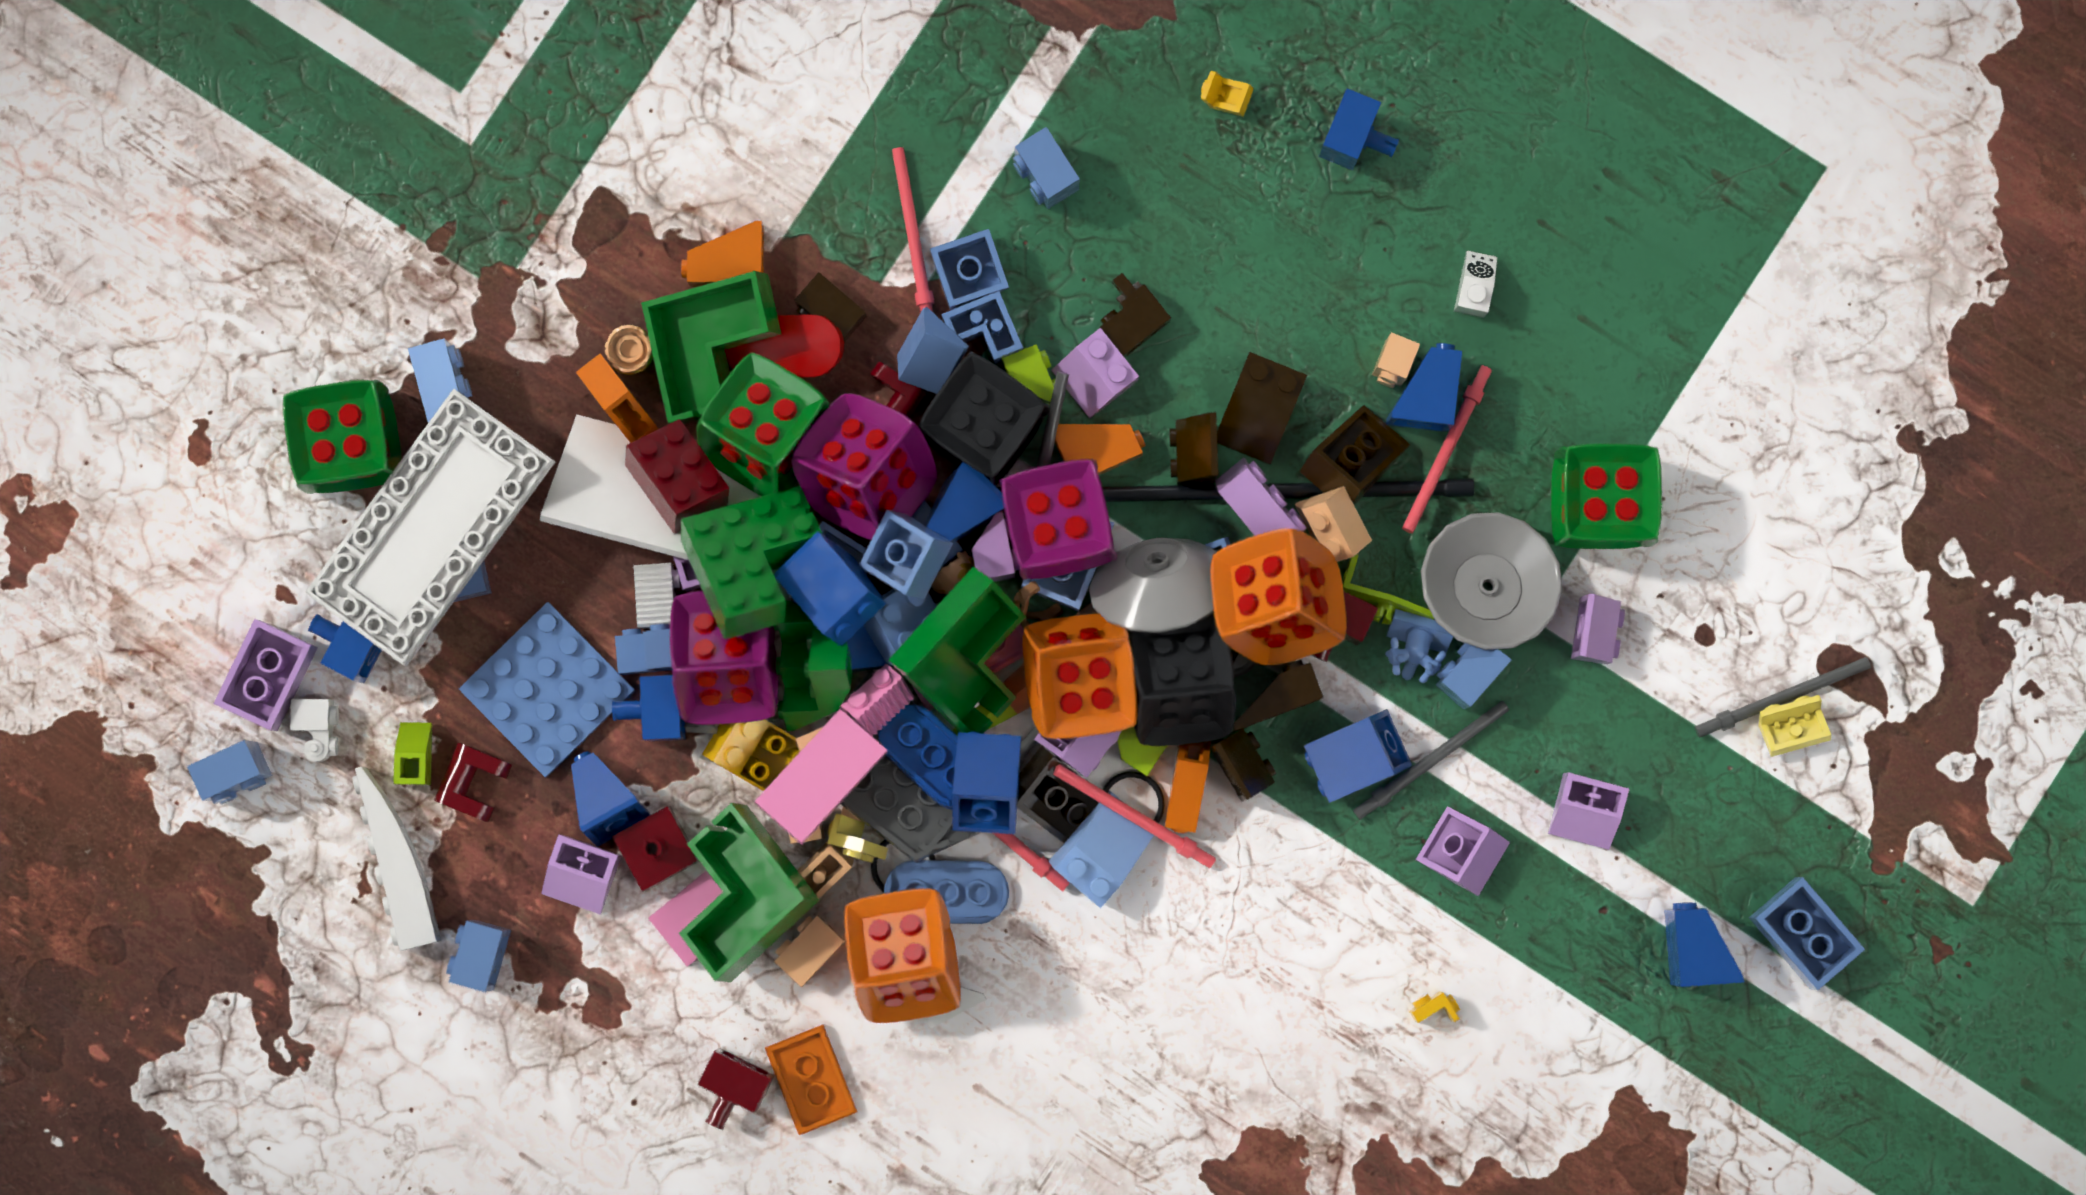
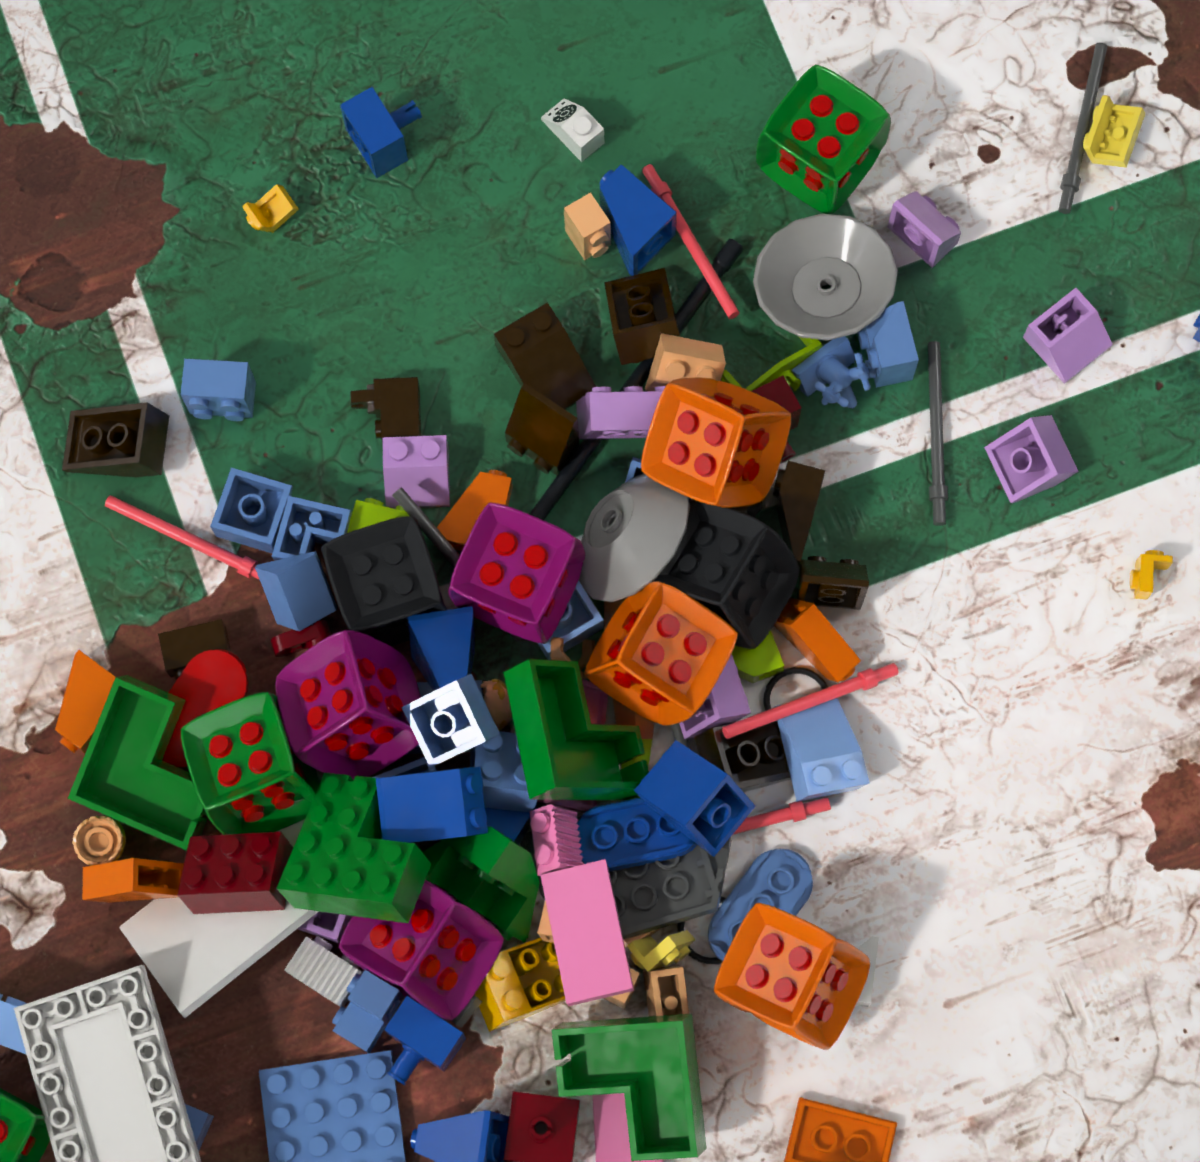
camera: 50 degrees left, 10 degrees down
light nougat brick [774,915,846,987] -> none
lavender slope [972,512,1020,582] -> none
blue slope [1304,709,1413,803] -> none
none -> dark brown slope [62,402,170,477]

